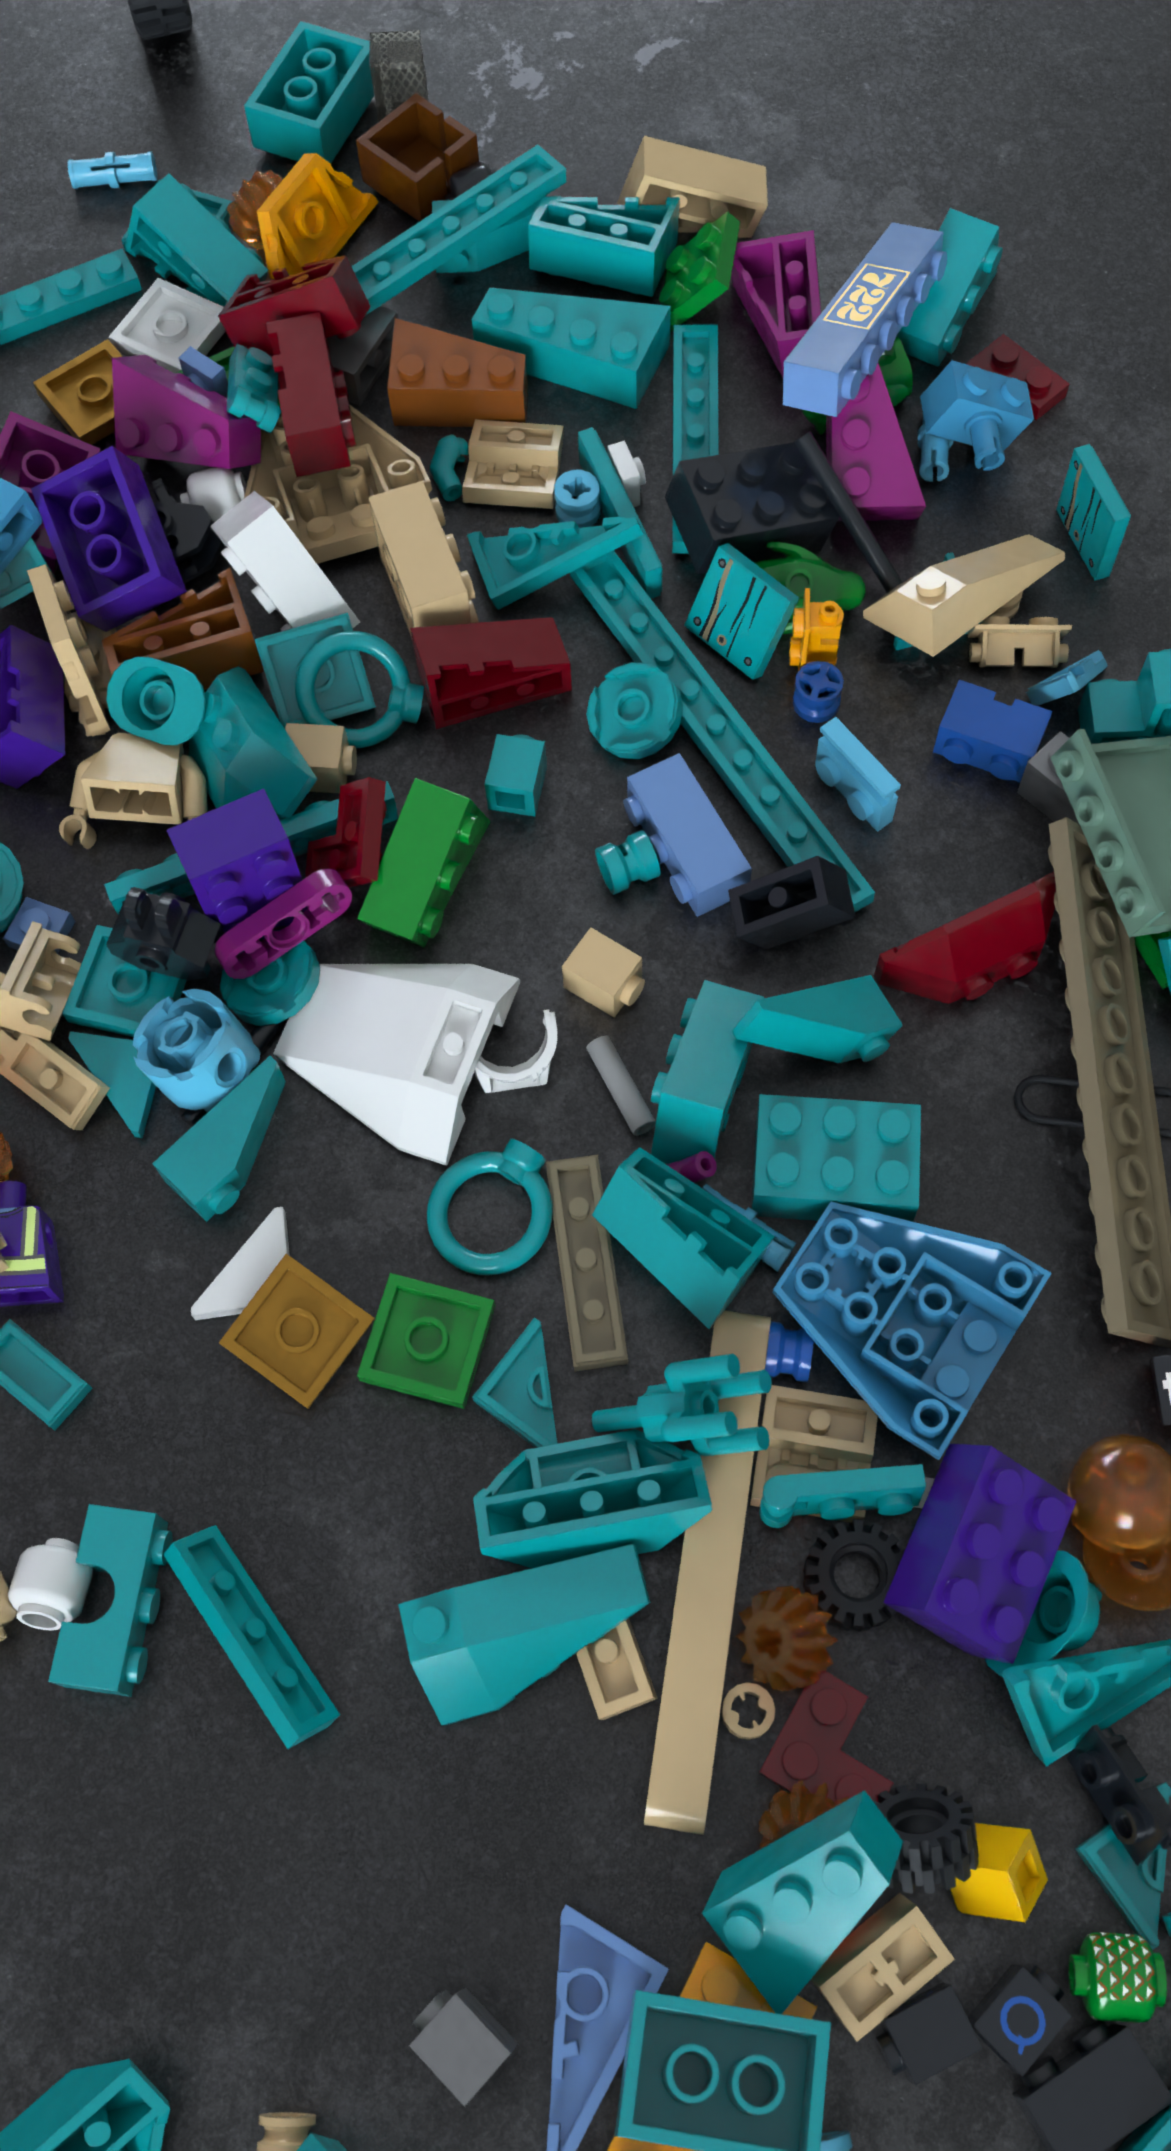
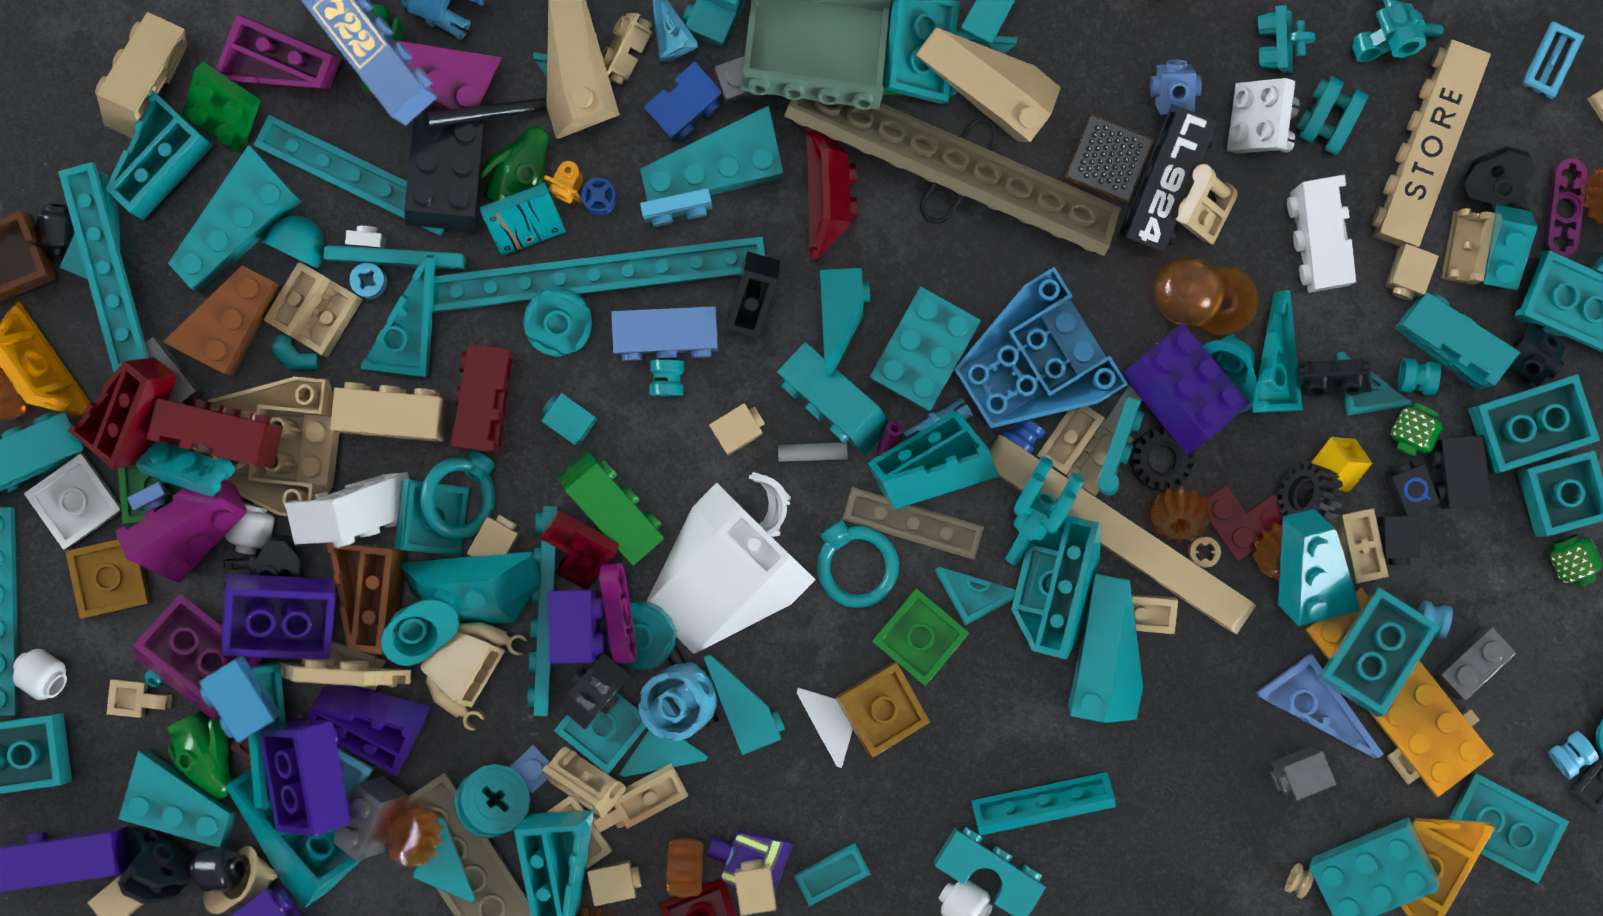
camera: 70 degrees left, 20 degrees up
none -> teal helmet [262,215,326,269]
none -> teal wedge [640,106,784,201]

